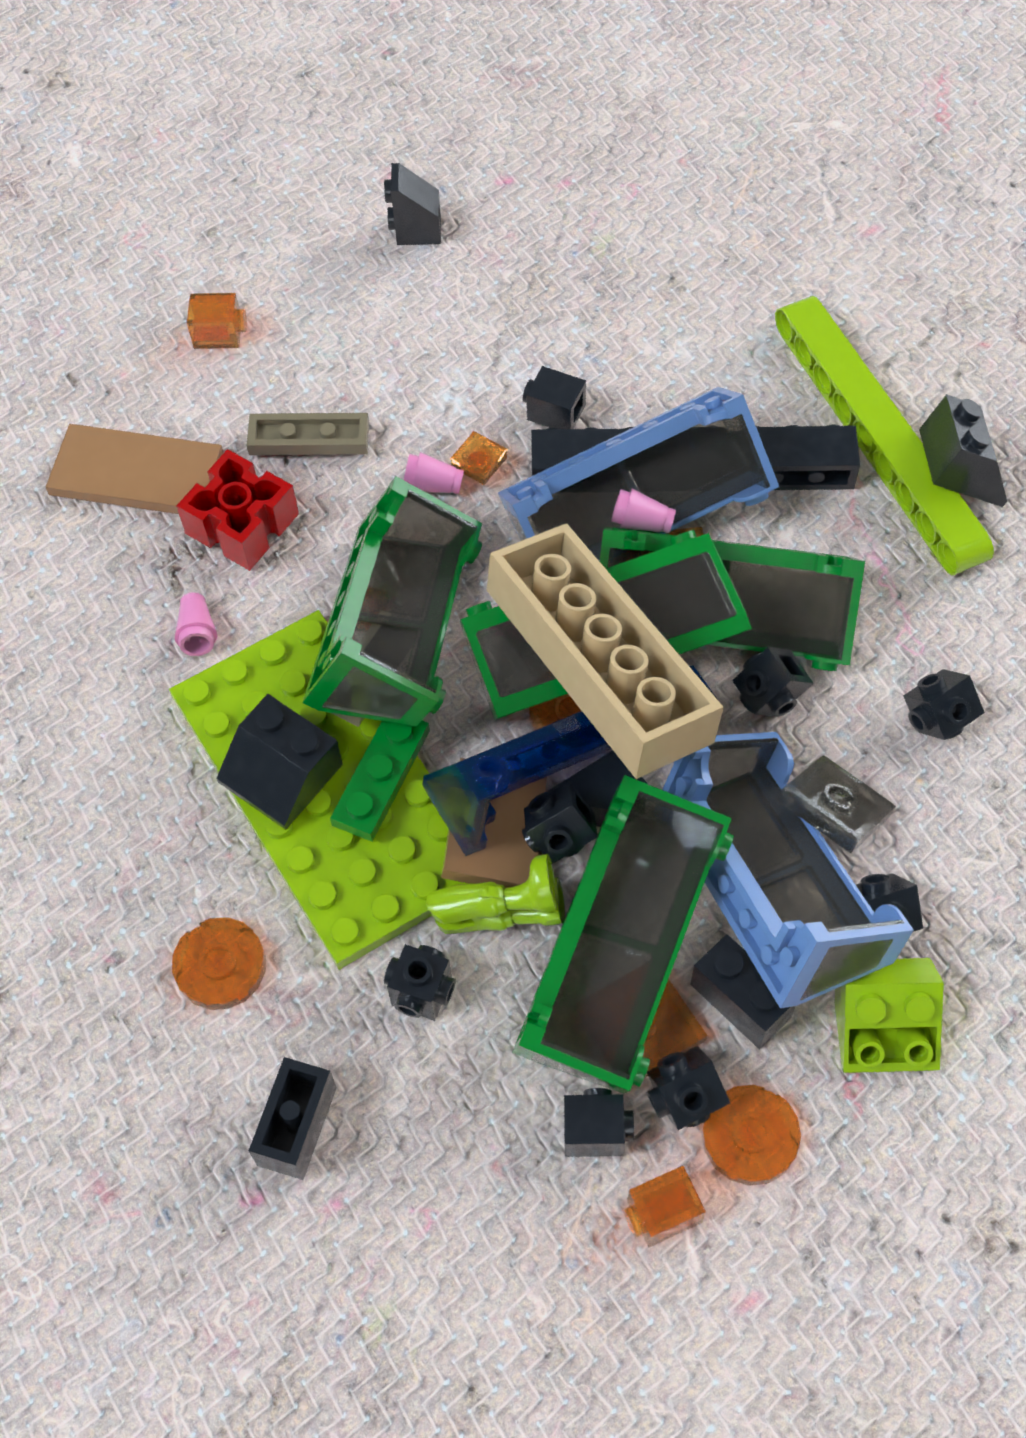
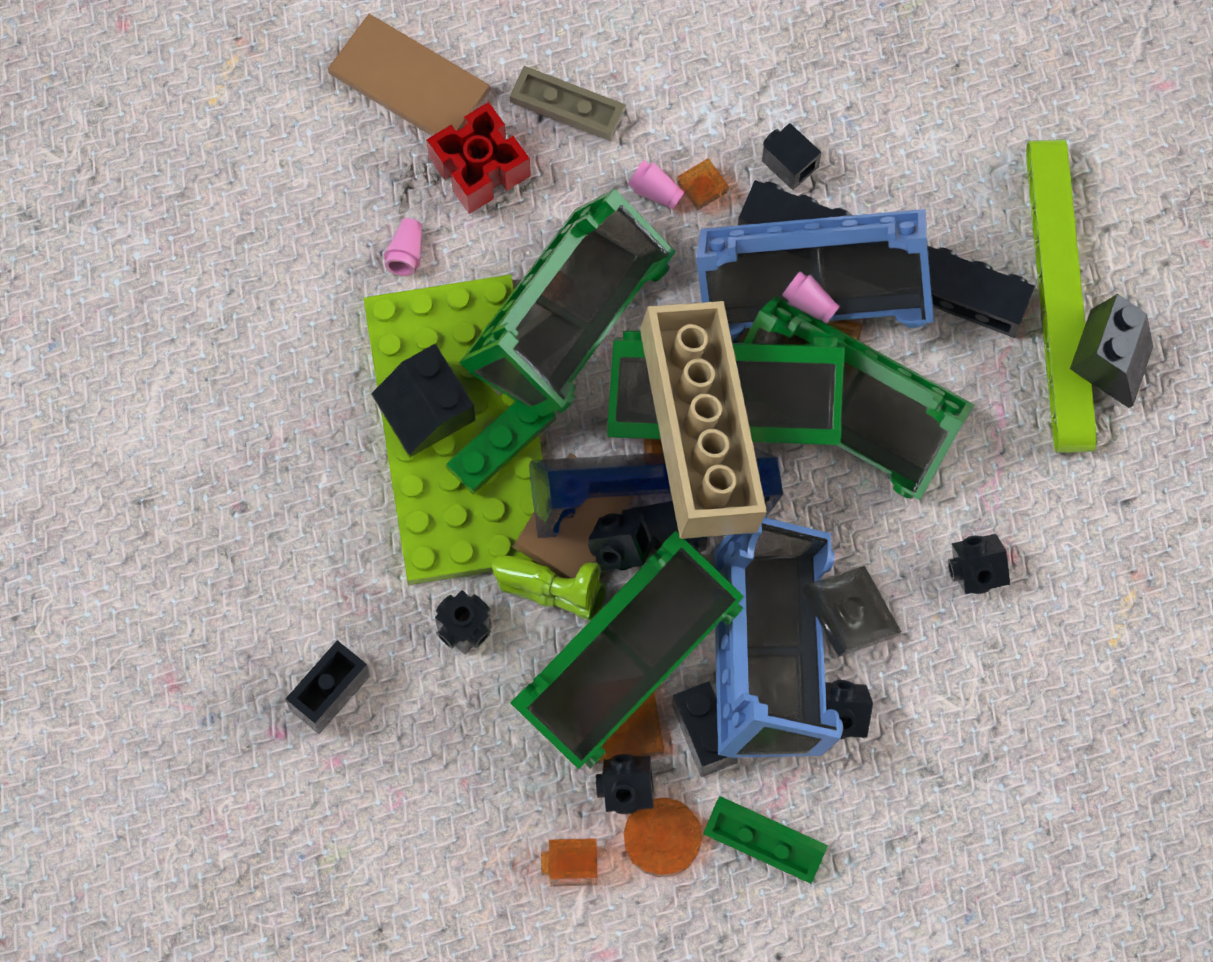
camera: 20 degrees right, 10 degrees up
clear orange tile [172,917,266,1010] -> none
black brick [564,1088,634,1157] -> none
black brick [732,647,814,717] -> none
lime slope [834,958,944,1073] -> none
none -> green plate [703,796,828,884]

